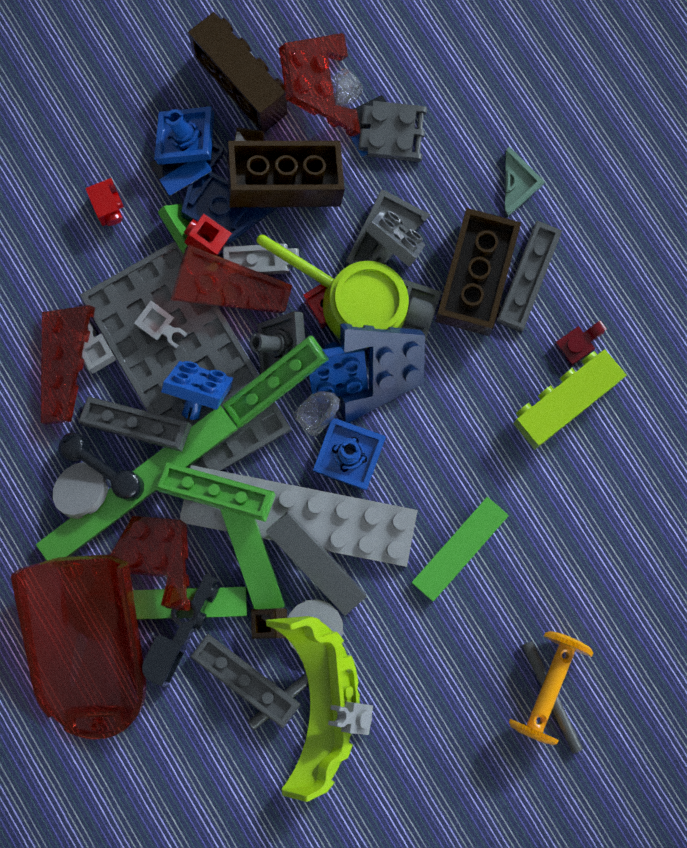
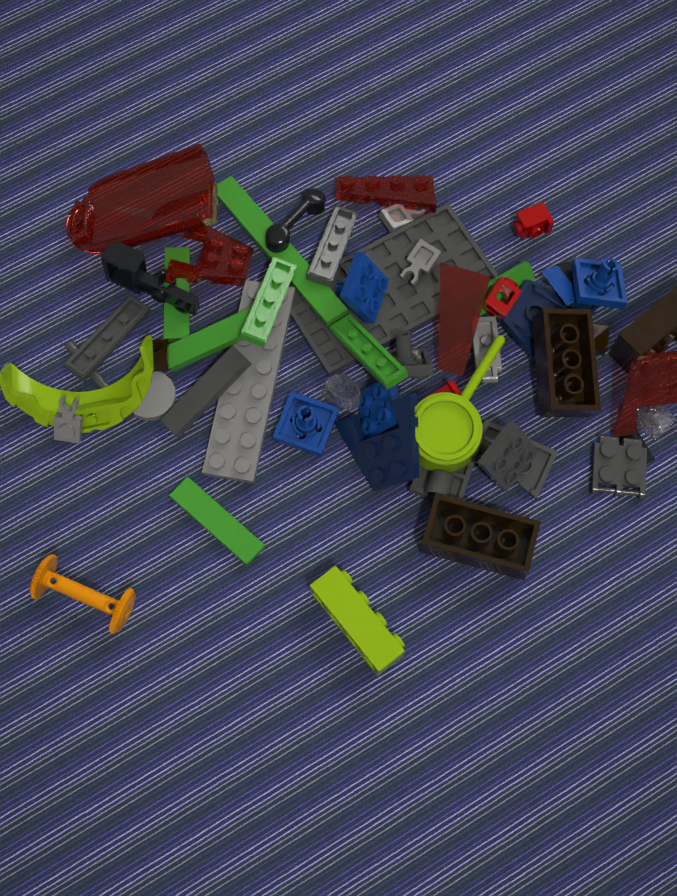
camera: 90 degrees right, 10 degrees down
light grey tile [53,462,108,519] -> none
dark grey tile [496,220,562,333] -> none
sand green tile [504,146,545,218] -> none
dark grey bar [522,641,583,754] -> none
dark red plate [555,320,607,366] -> none

